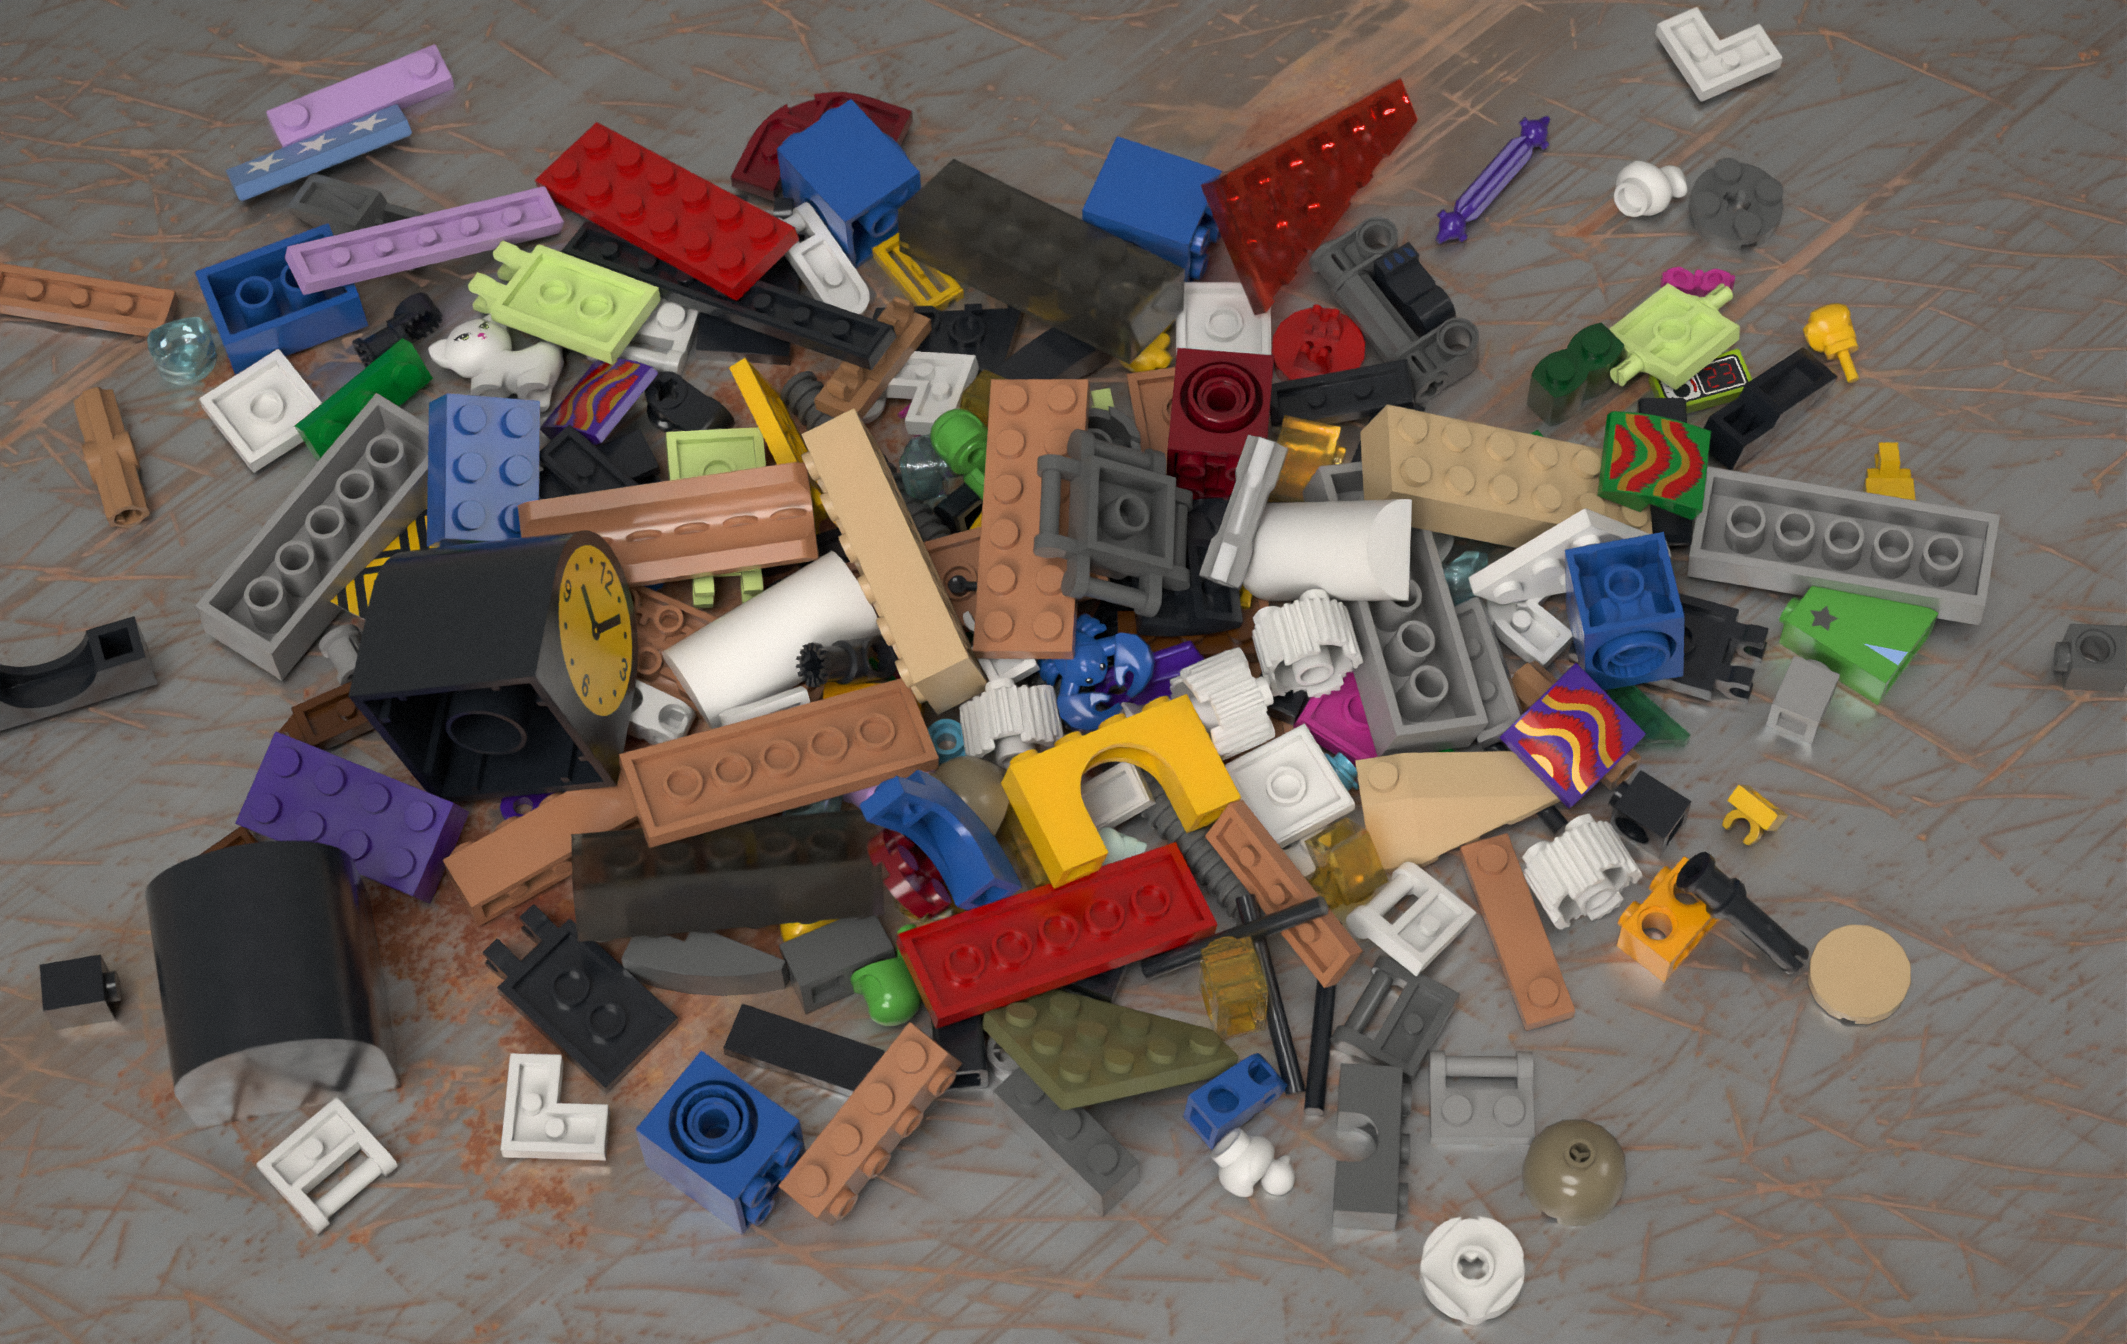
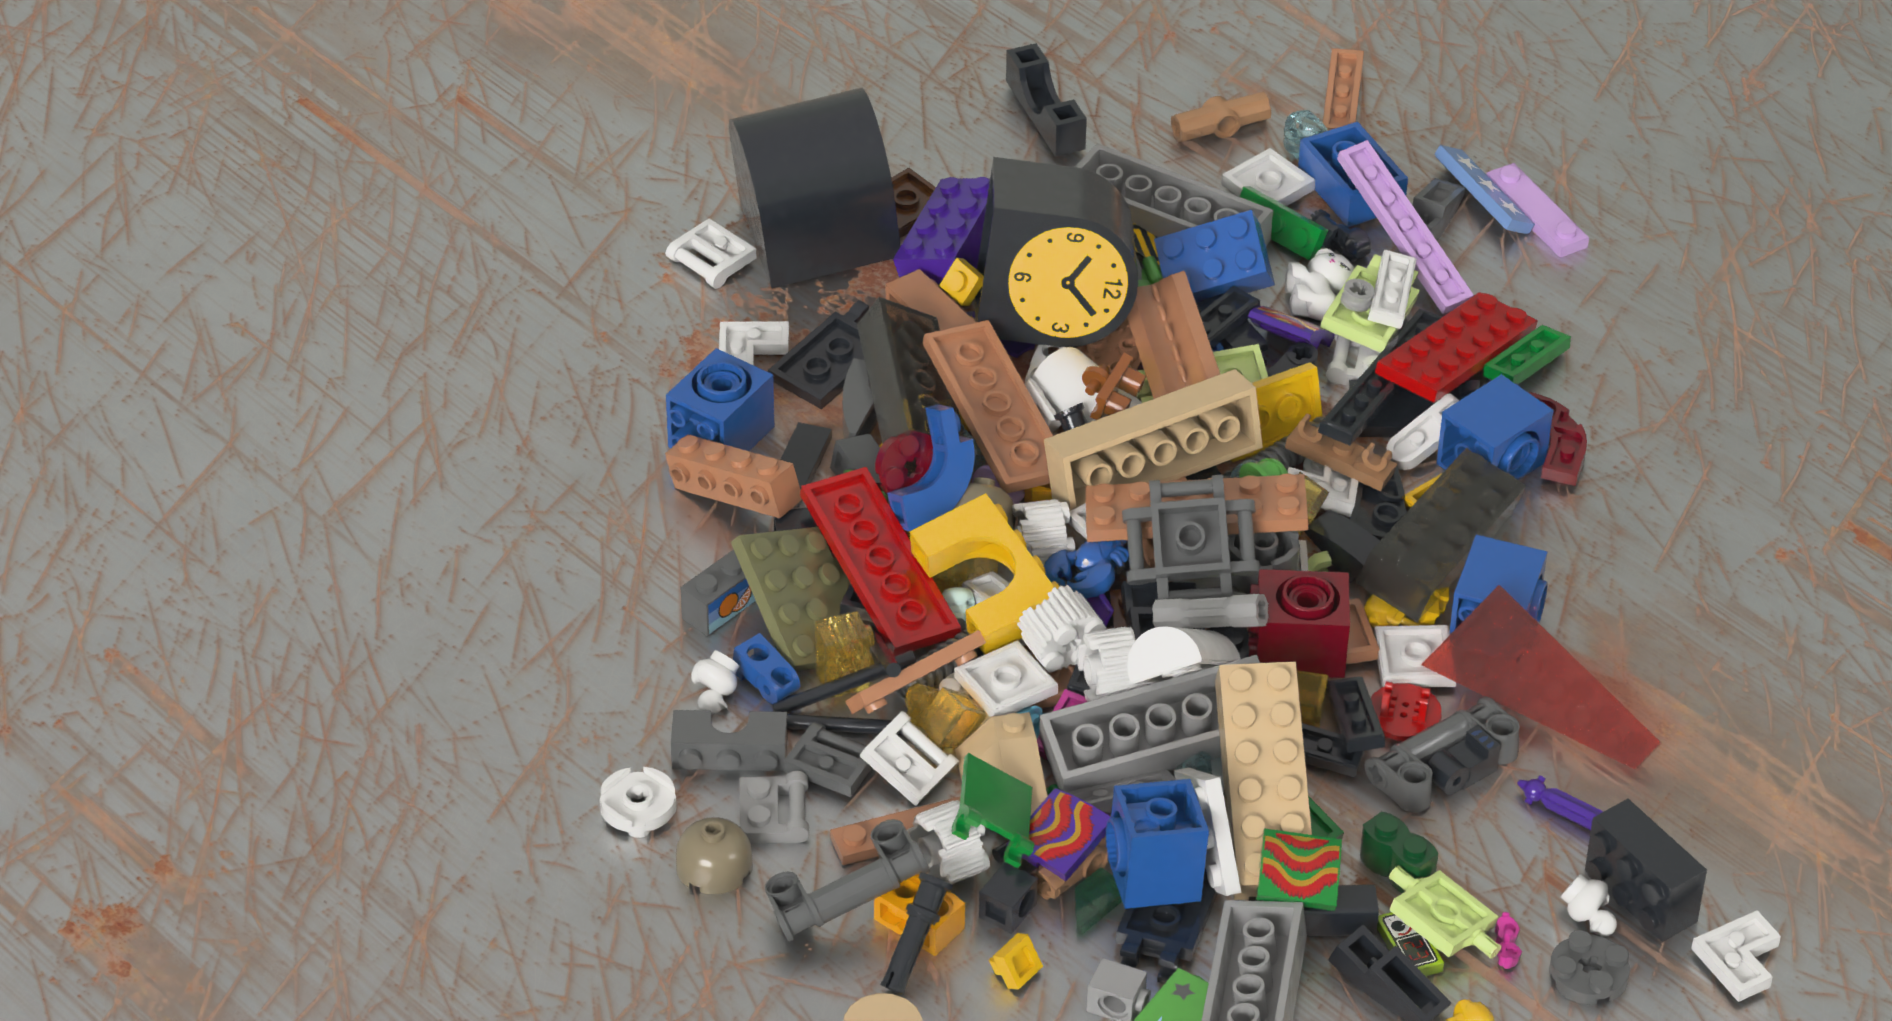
camera: 85 degrees right, 20 degrees down
none -> dark grey piece [765,819,930,942]
none -> yellow plate [939,258,984,306]
none -> green flag [951,753,1034,868]
none -> dark orange hips [1082,353,1146,420]
none -> light grey bush [1341,279,1375,312]
none -> white tile [1368,250,1417,329]
none -> green plate [1483,324,1571,385]
none -> black brick [1585,798,1707,942]

